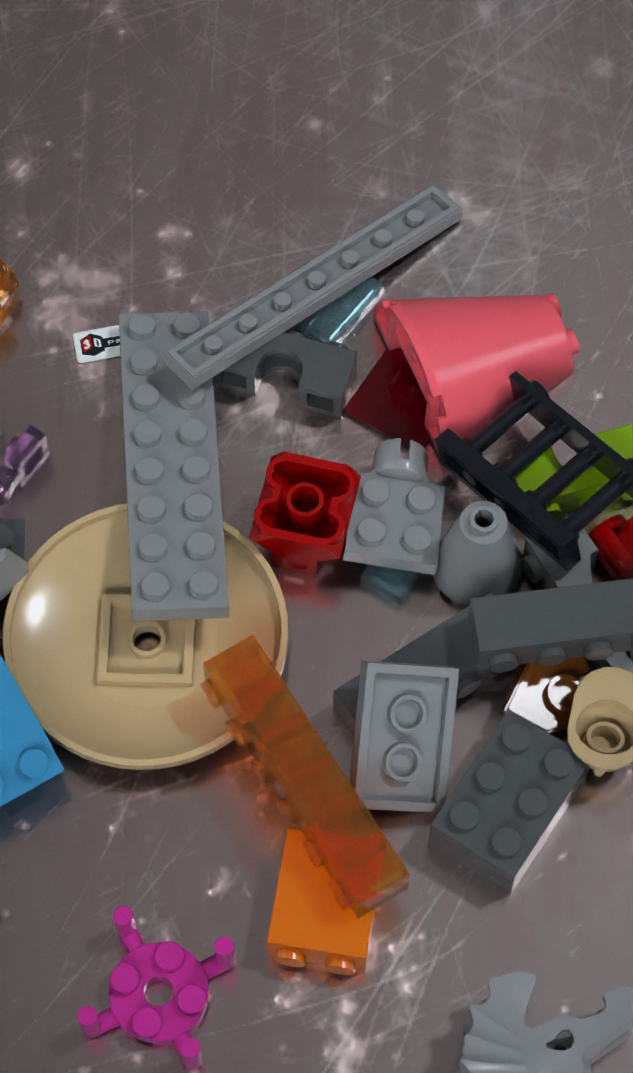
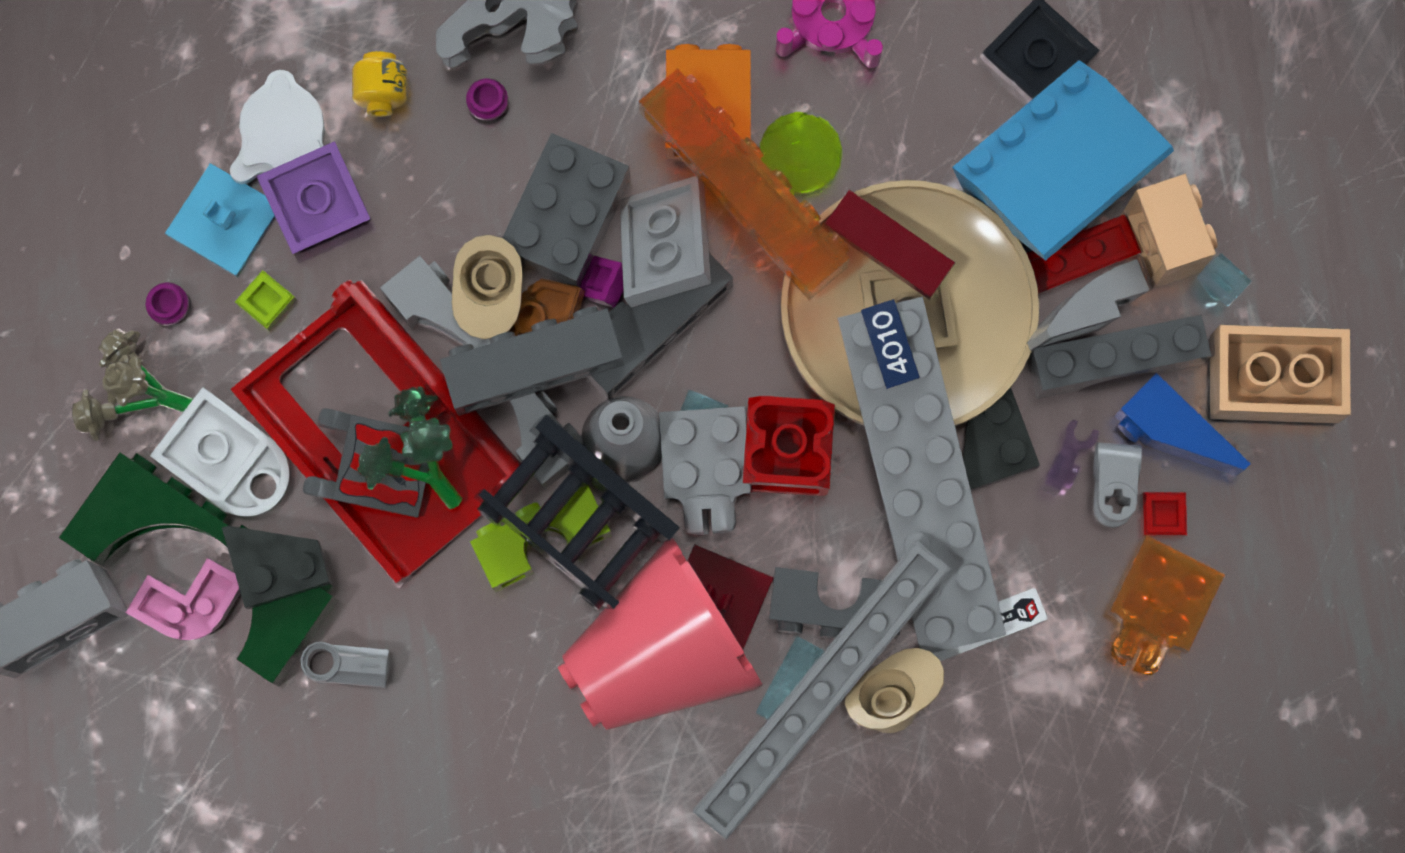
camera: 170 degrees right, 15 degrees up
none -> magenta plate [466,78,508,121]
none -> magenta plate [580,255,624,308]
none -> clear neon green tile [758,112,842,197]
none -> dark red tile [824,190,955,300]
none -> tan piece [845,648,944,733]
none -> dark blue sticker [861,299,920,389]
none -> pearl dark grey wing [963,387,1040,491]

